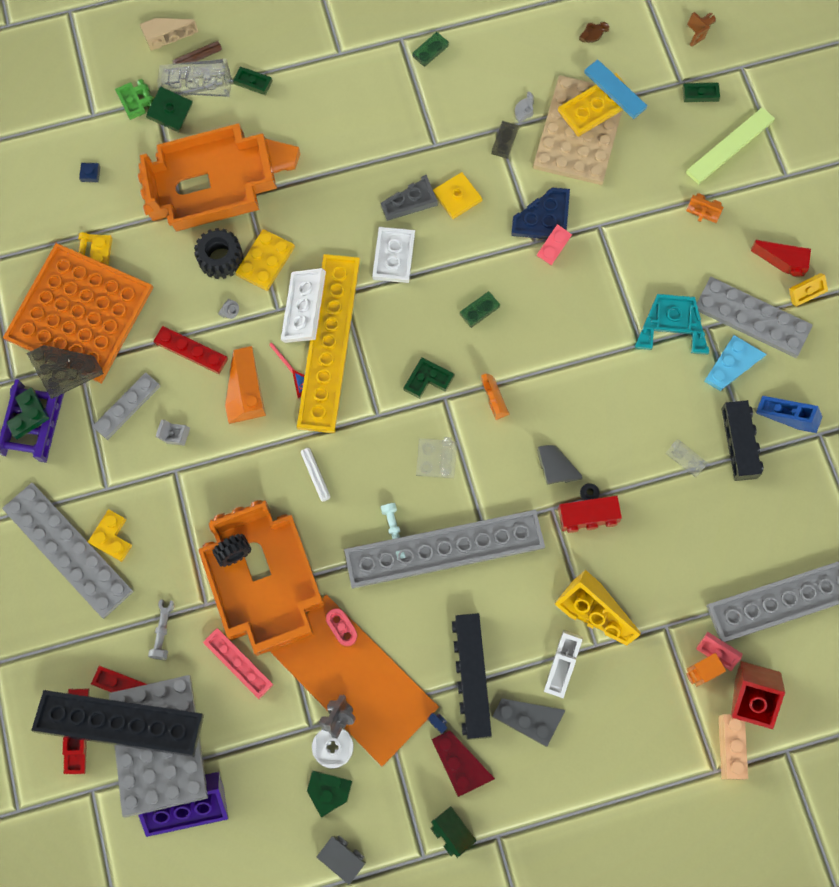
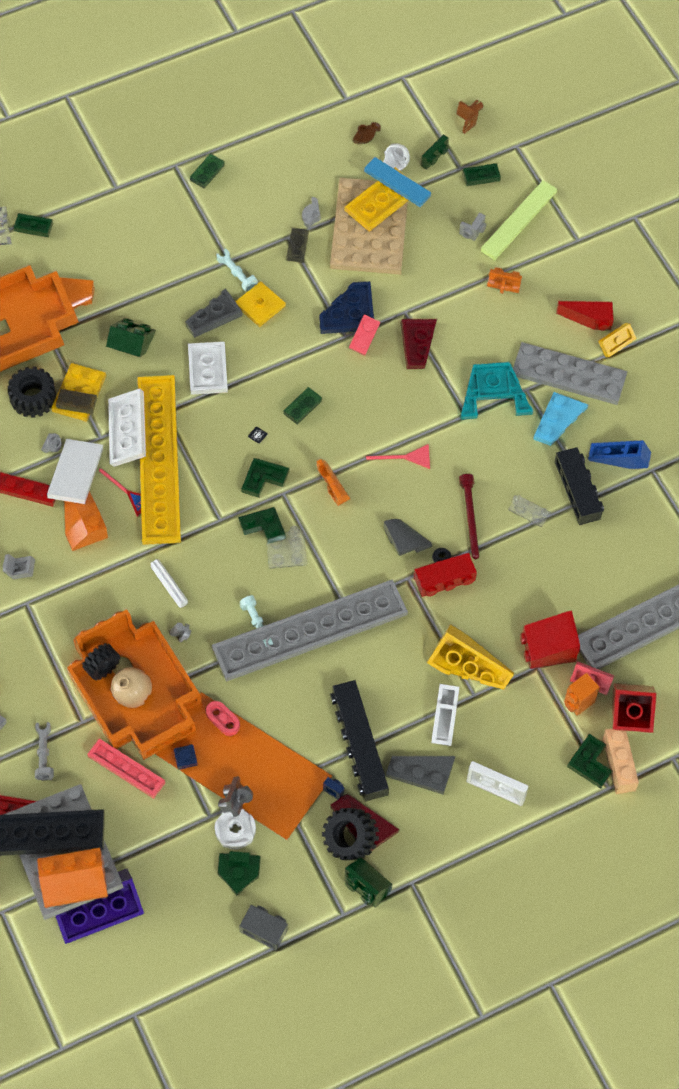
camera: 15 degrees left, 10 degrees down
none -> orange slope [37,848,108,908]
none -> white tile [47,439,103,504]
none -> clear smoke plate [56,389,97,414]
none -> dark green slope [106,318,156,357]
none -> tan cylinder [111,667,152,708]
none -> light grey plate [169,623,191,642]
none -> dark blue plate [174,744,198,770]
none -> light aqua piece [216,249,258,292]
none -> dark green plate [238,507,286,544]
none -> black sticker [248,427,268,444]
none -> black tyre [322,808,379,860]
none -> coral piece [366,444,430,469]
none -> white hair [383,143,410,171]
none -> dark red wing [401,319,437,369]
none -> dark green plate [421,134,449,170]
none -> light grey bracket [459,213,487,241]
none -> dark red piece [459,474,479,560]
none -> white tile [467,761,528,806]
none -> red slope [520,611,580,669]
none -> dark green plate [567,734,612,789]

